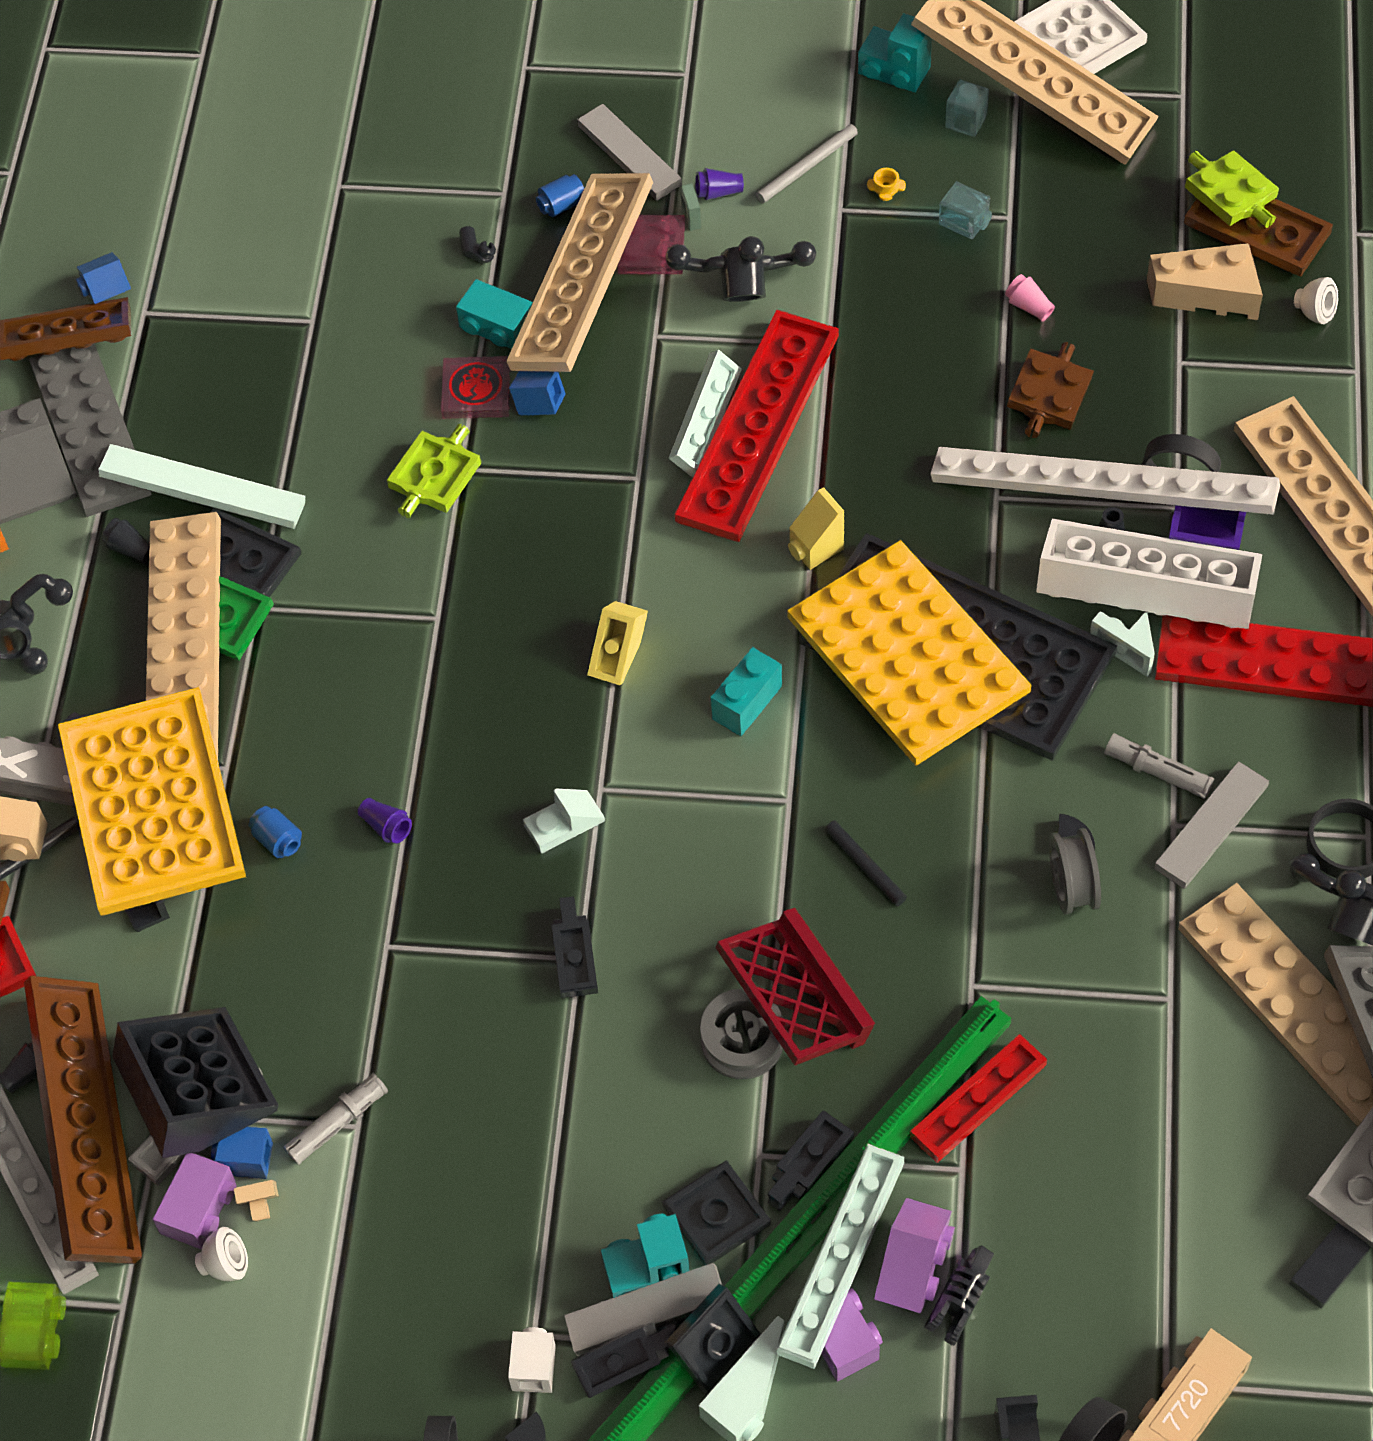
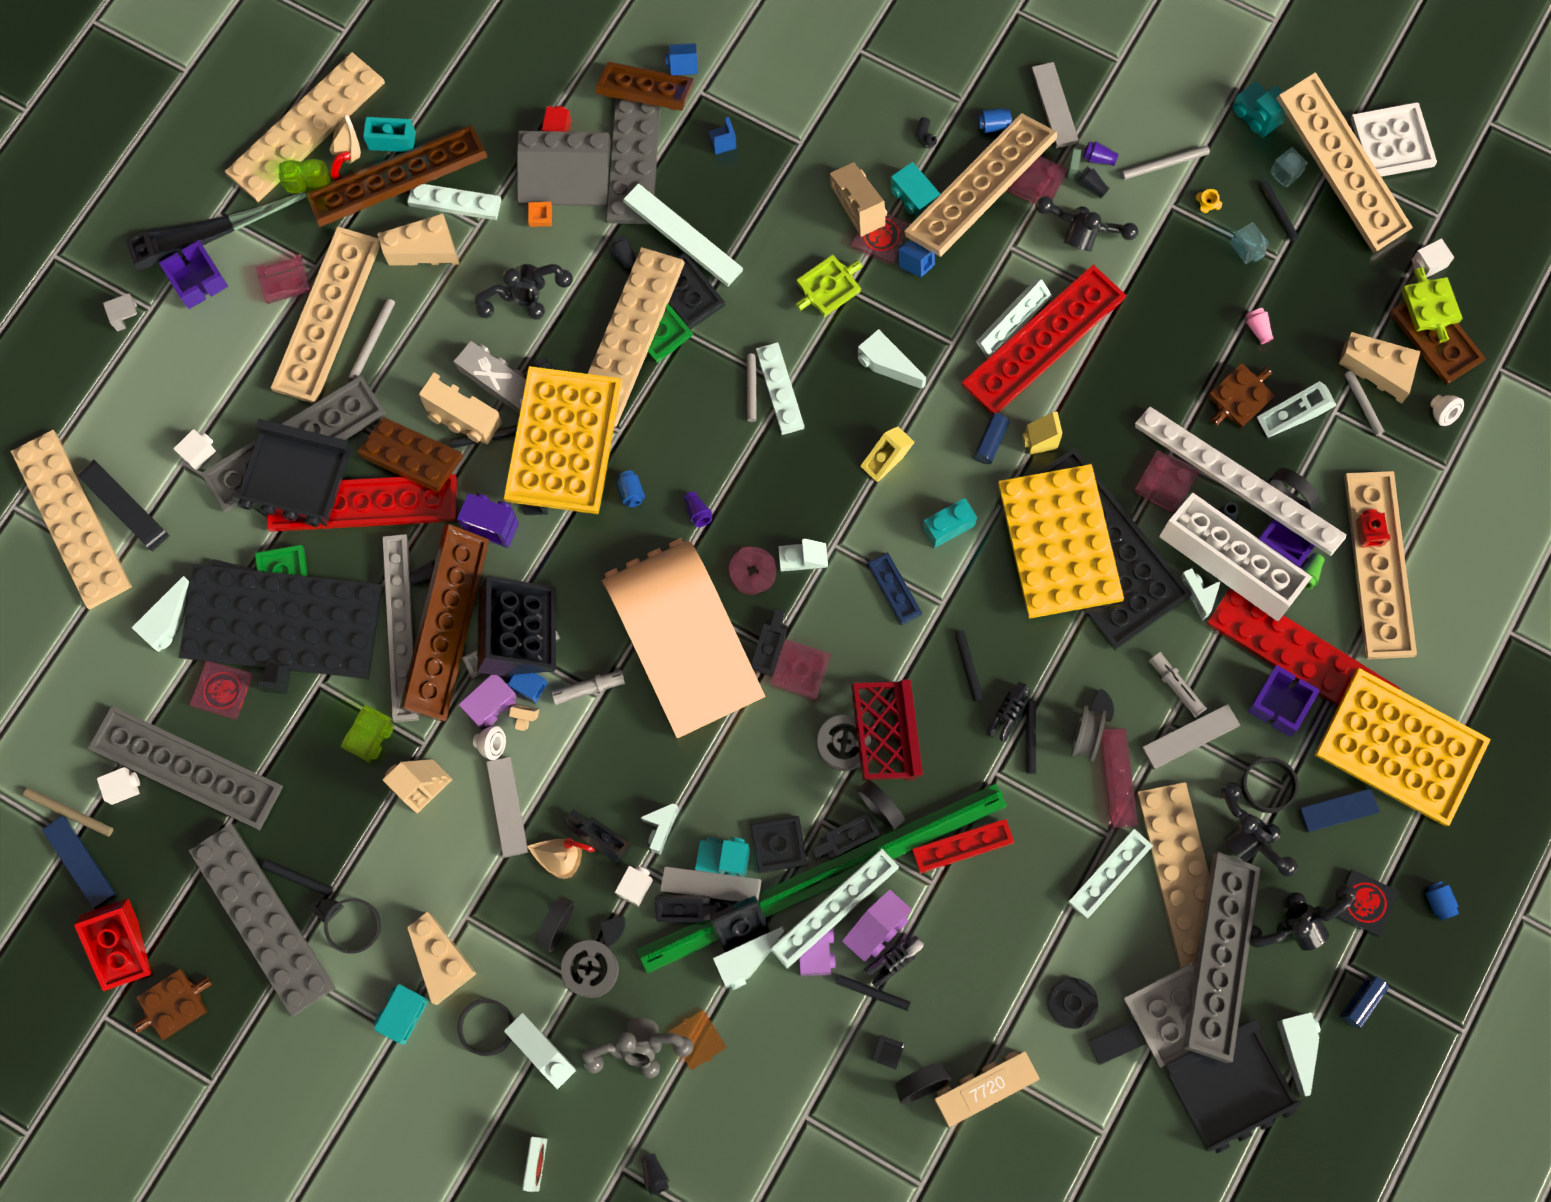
camera: 25 degrees right, 15 degrees up
none -> tan wedge [383,759,452,813]
none -> dark purple piece [457,493,519,548]
none -> light grey tile [487,757,529,858]
none -> tan piece [527,838,595,879]
none -> black hinge [564,810,631,863]
none -> light nougat panel [601,538,765,738]
none -> light aqua slope [641,804,679,855]
none -> blue panel [708,117,737,155]
none -> clear pink plate [729,547,776,595]
none -> light grey bar [747,354,757,422]
none -> light aqua plate [756,343,804,435]
none -> clear pink plate [770,639,831,700]
none -> tan wedge [830,162,887,237]
none -> black bar [837,975,911,1011]
none -> black tyre [857,780,905,830]
none -> light aqua slope [858,329,926,389]
none -> dark blue tile [867,552,922,626]
none -> dark blue brick [973,412,1010,464]
none -> black hinge [986,682,1030,742]
none -> black bar [1026,701,1036,774]
none -> black tile [1048,978,1099,1029]
none -> light aqua plate [1068,829,1153,920]
none -> black cone [1076,166,1110,199]
none -> clear pink plate [1101,728,1138,828]
none -> clear pink plate [1134,450,1199,513]
none -> dark purple piece [1247,665,1320,737]
none -> light aqua slope [1257,381,1337,438]
none -> black bar [1259,180,1299,242]
none -> bright green cone [1300,553,1325,590]
none -> light grey bar [1344,370,1385,436]
none -> red brick [1356,509,1391,548]
none -> white brick [1412,239,1454,277]

